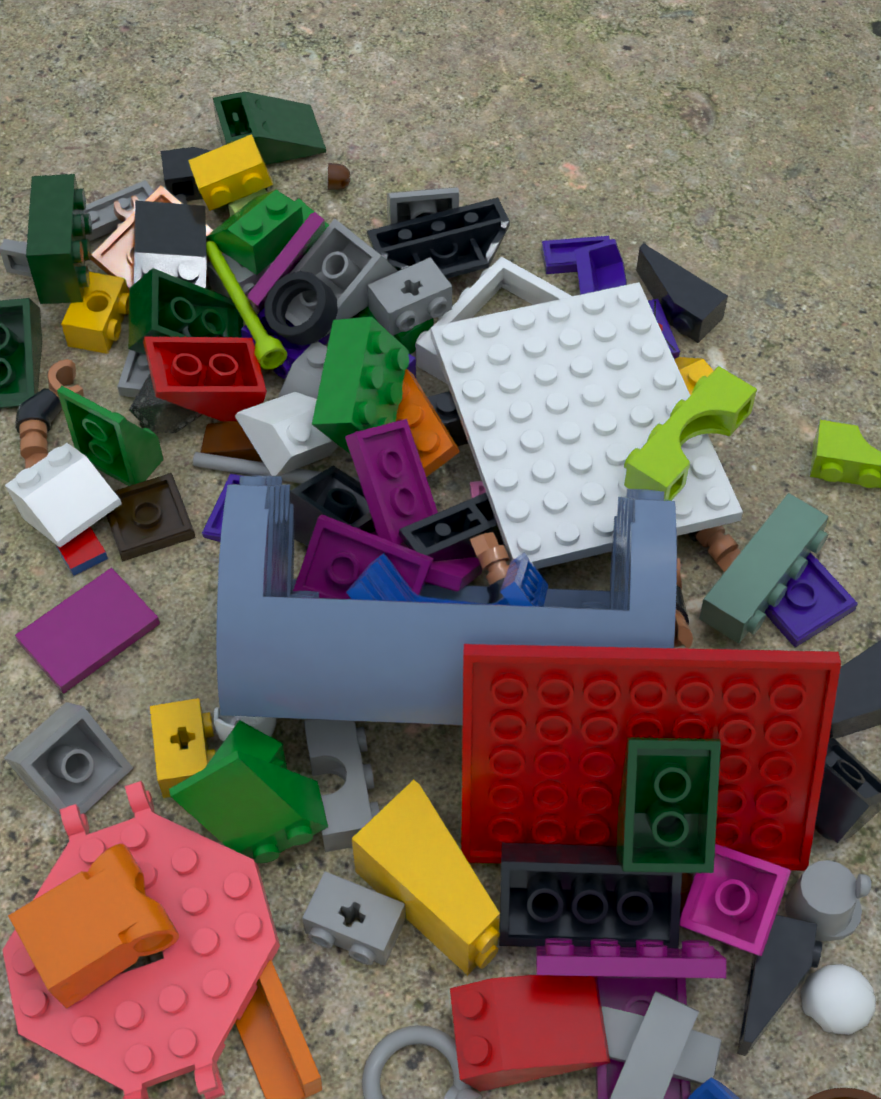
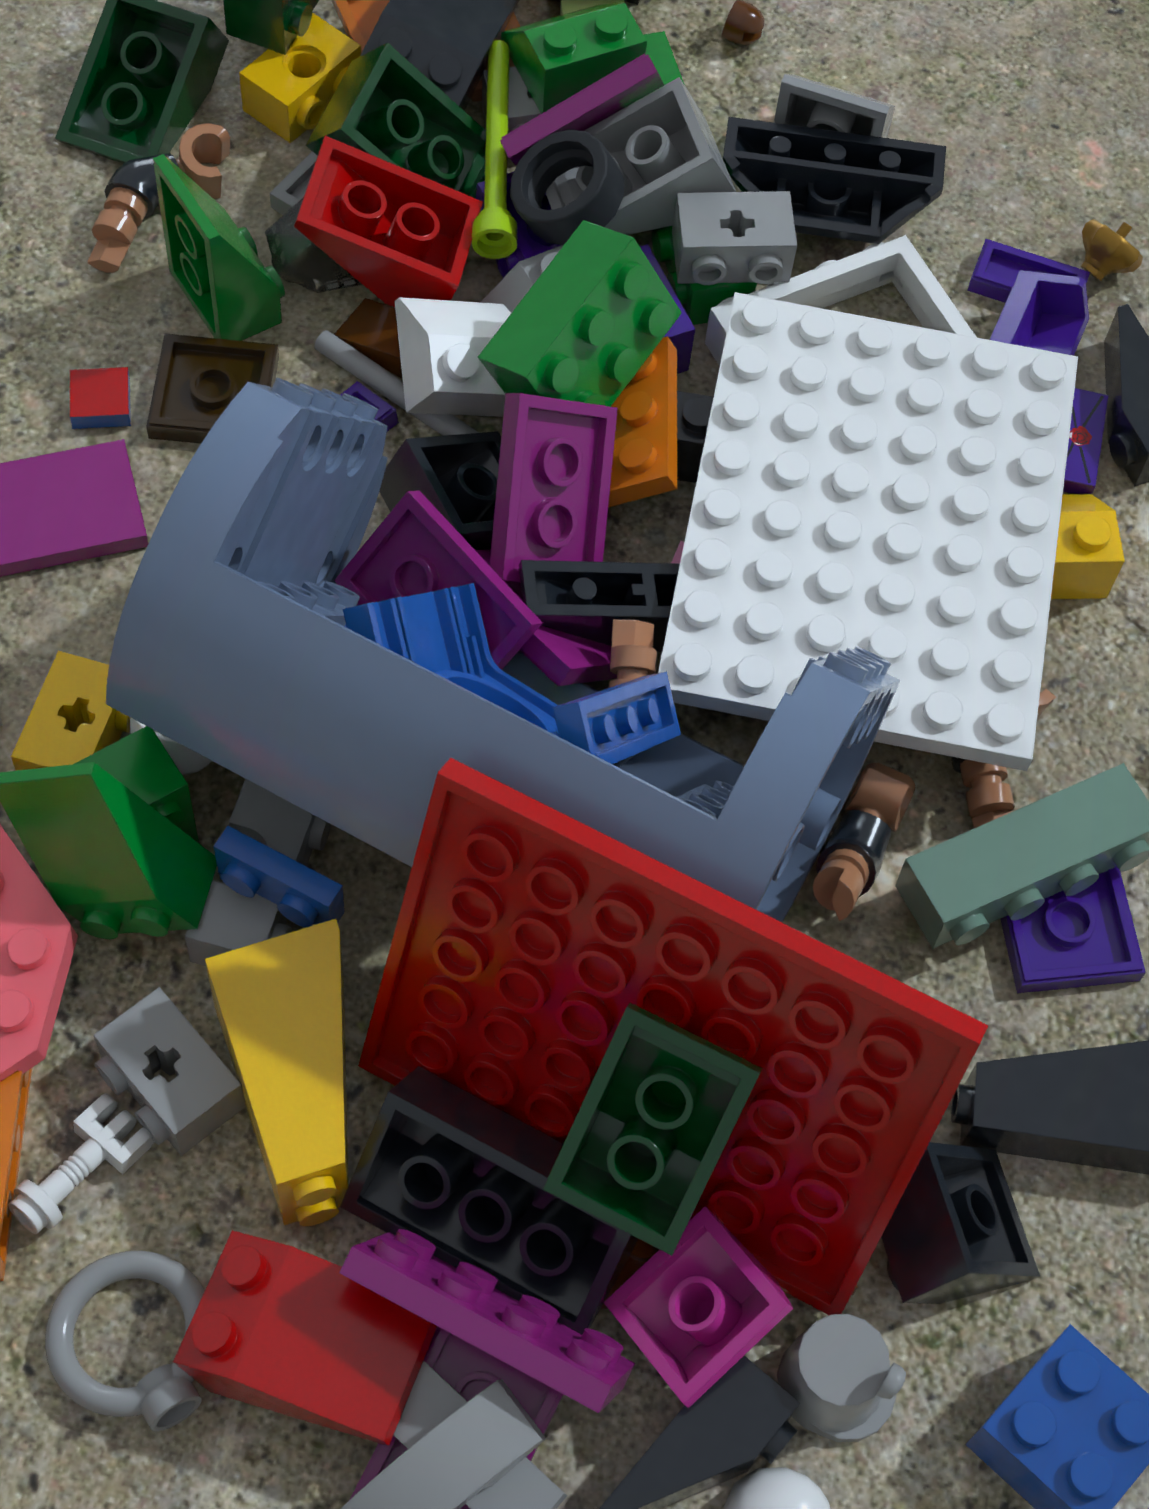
camera: 20 degrees right, 5 degrees up
white slope [5,443,122,547] -> none
lime arch [624,366,757,500] -> none
none -> white hinge [8,1093,154,1234]
none -> blue plate [213,825,345,928]
none -> pearl gold piece [1081,219,1143,281]

